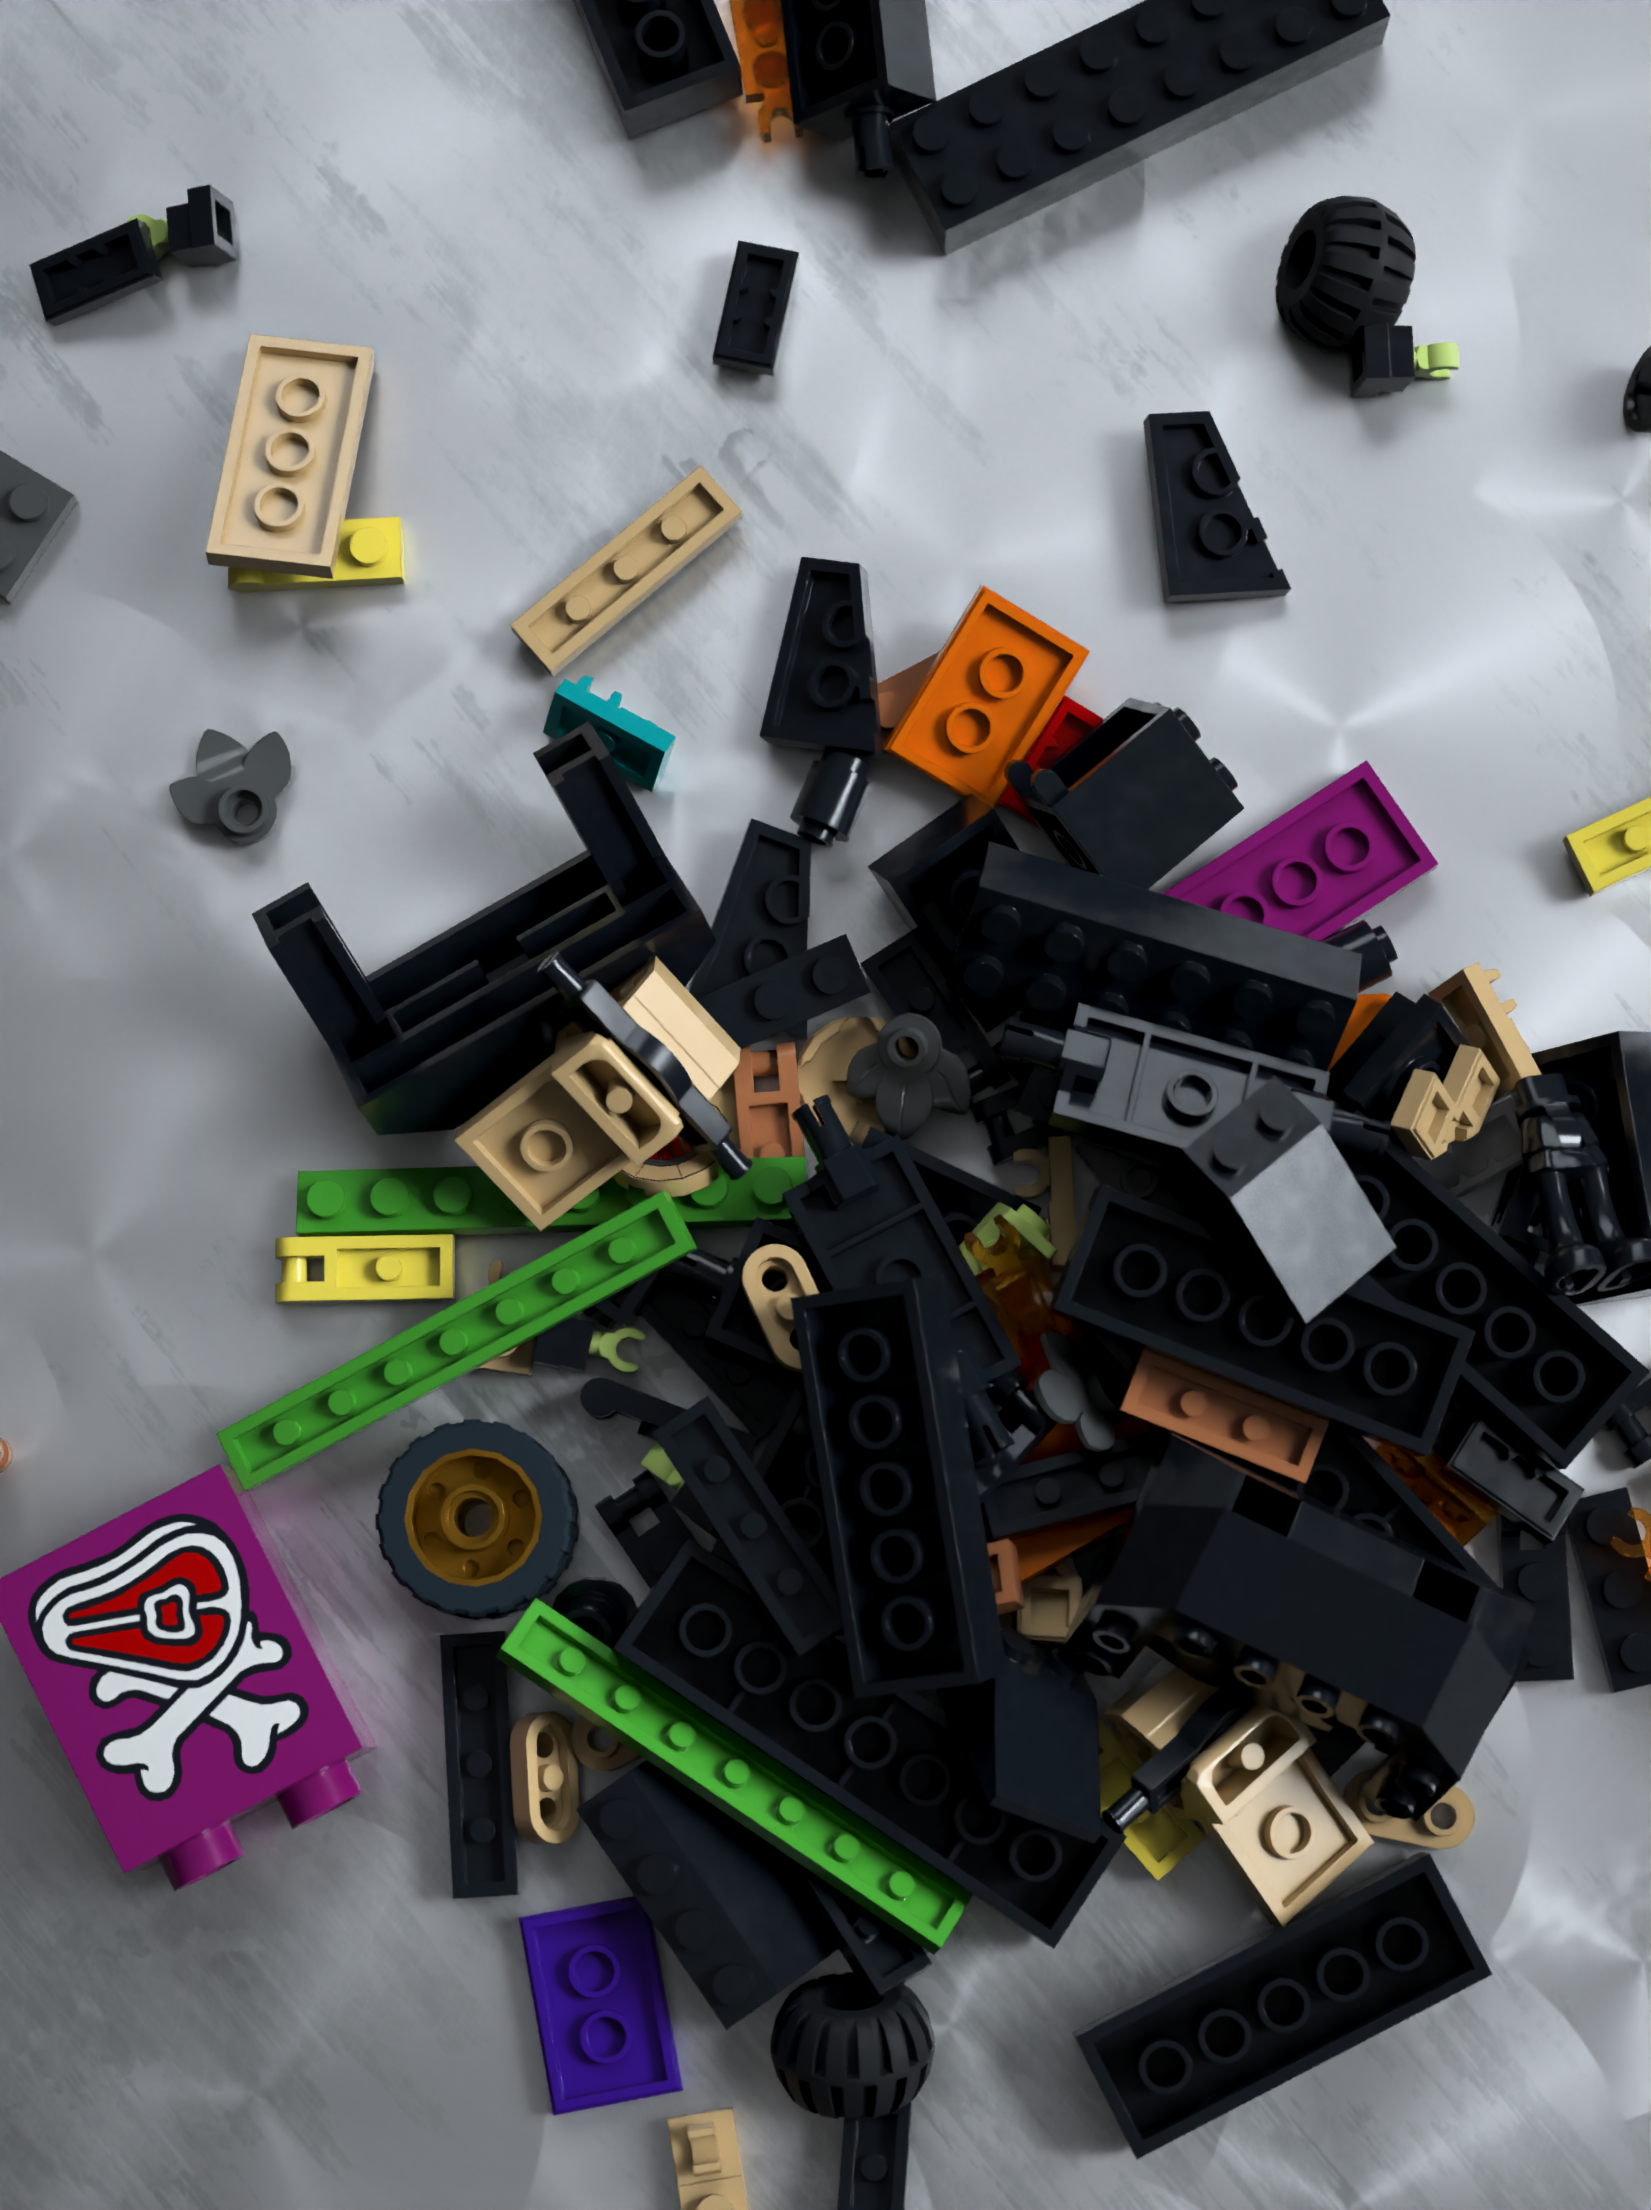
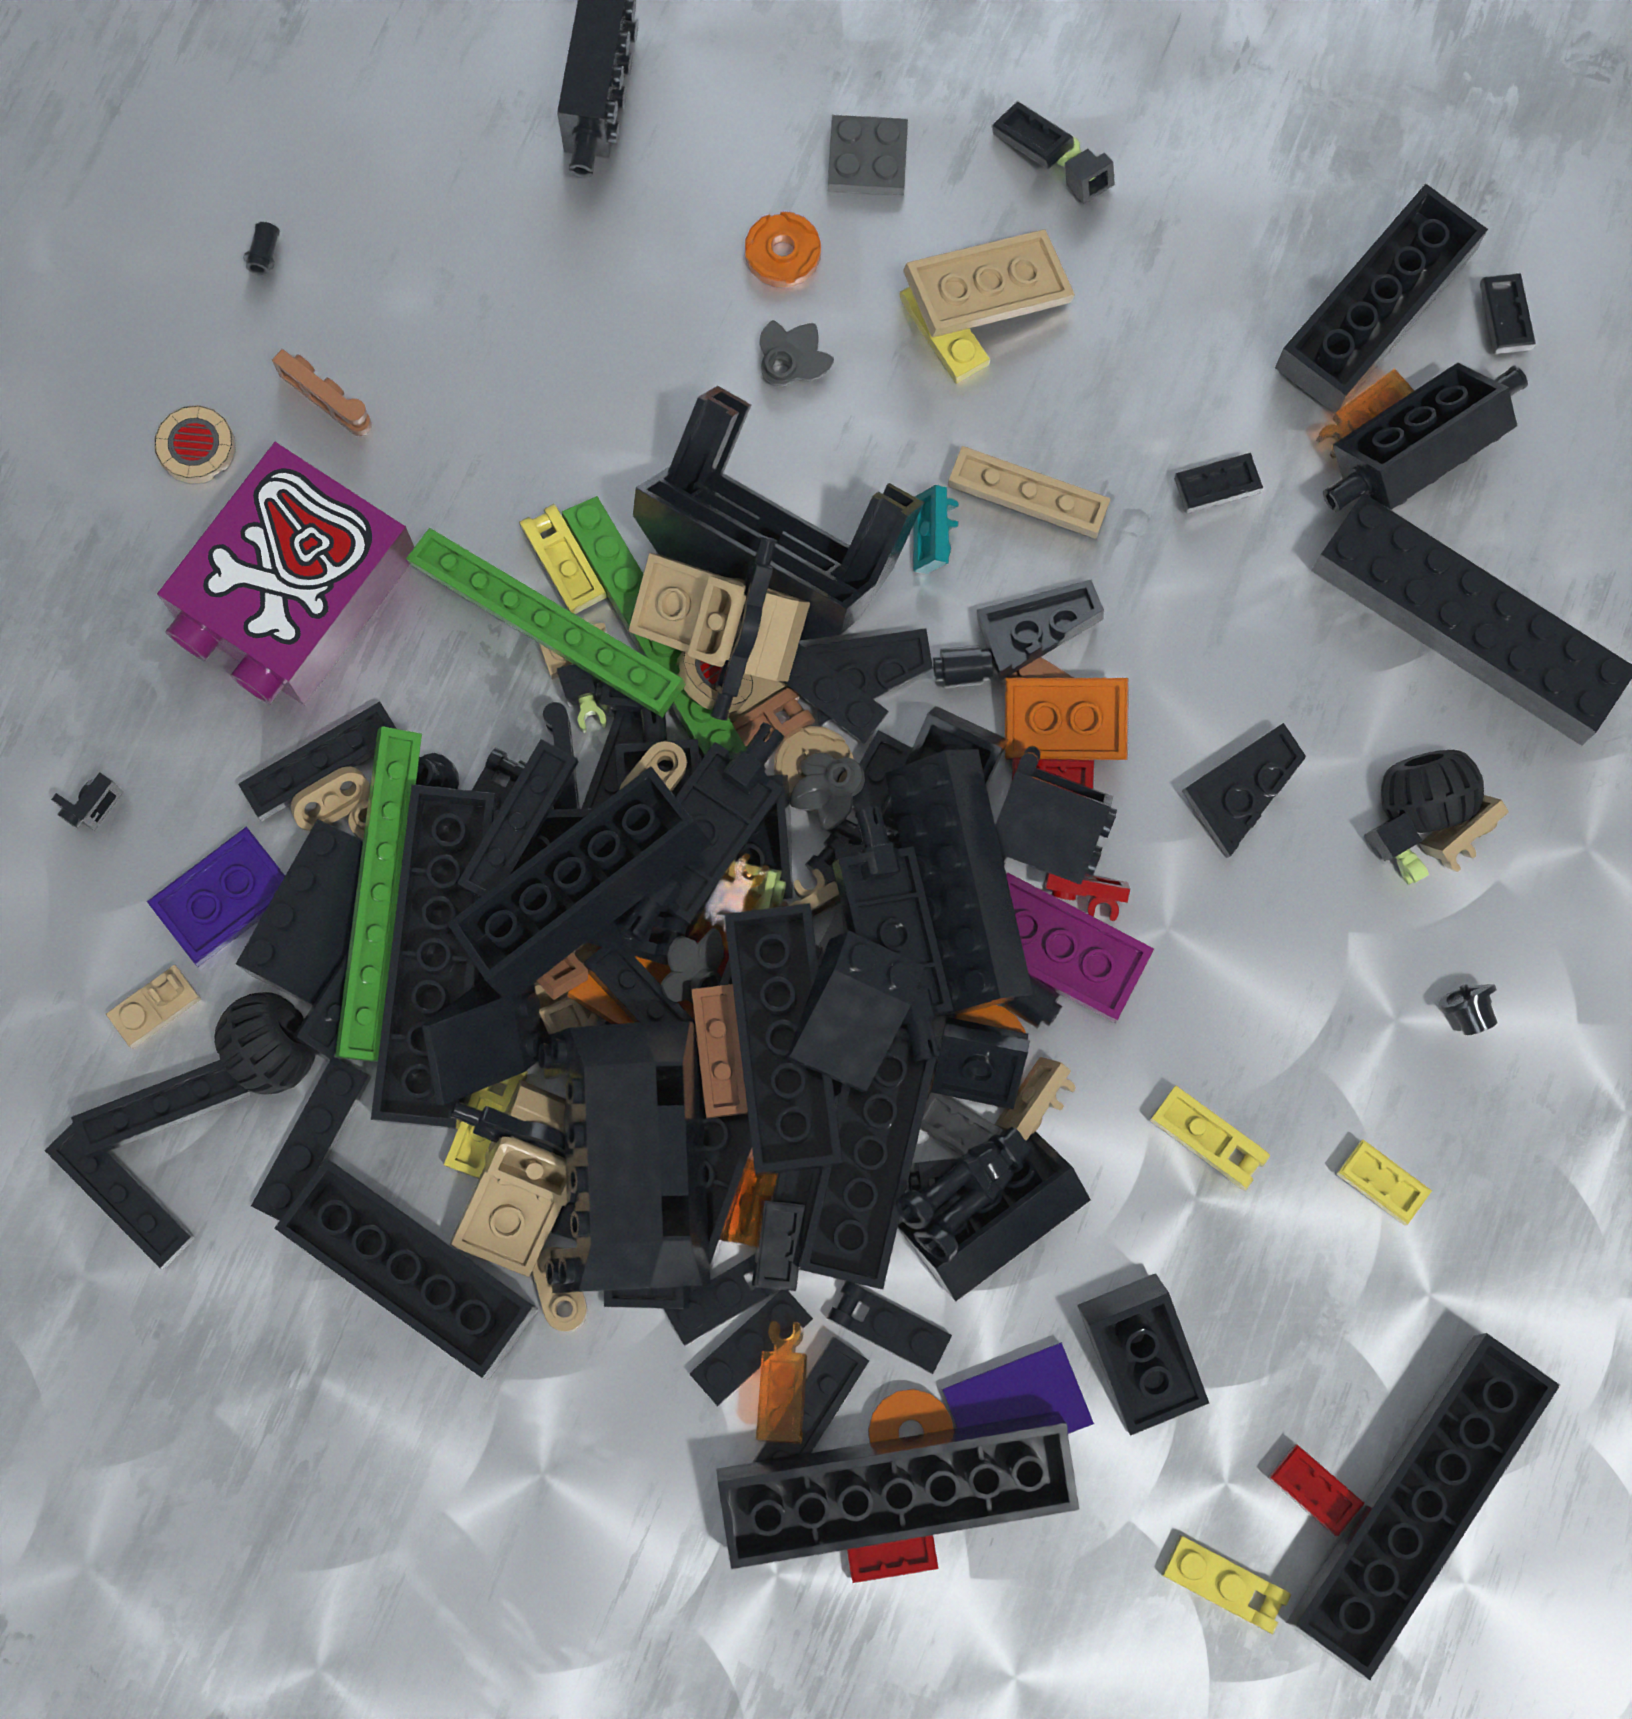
camera: 55 degrees right, 5 degrees down
wheel [375,1419,579,1620] -> none
tan tile [1391,1044,1501,1160] -> none
none -> black bracket [51,772,124,831]
none -> black plate [251,1056,372,1221]
none -> orange tile [745,212,821,287]
none -> red plate [1044,872,1130,921]
none -> tan plate [1419,795,1509,872]

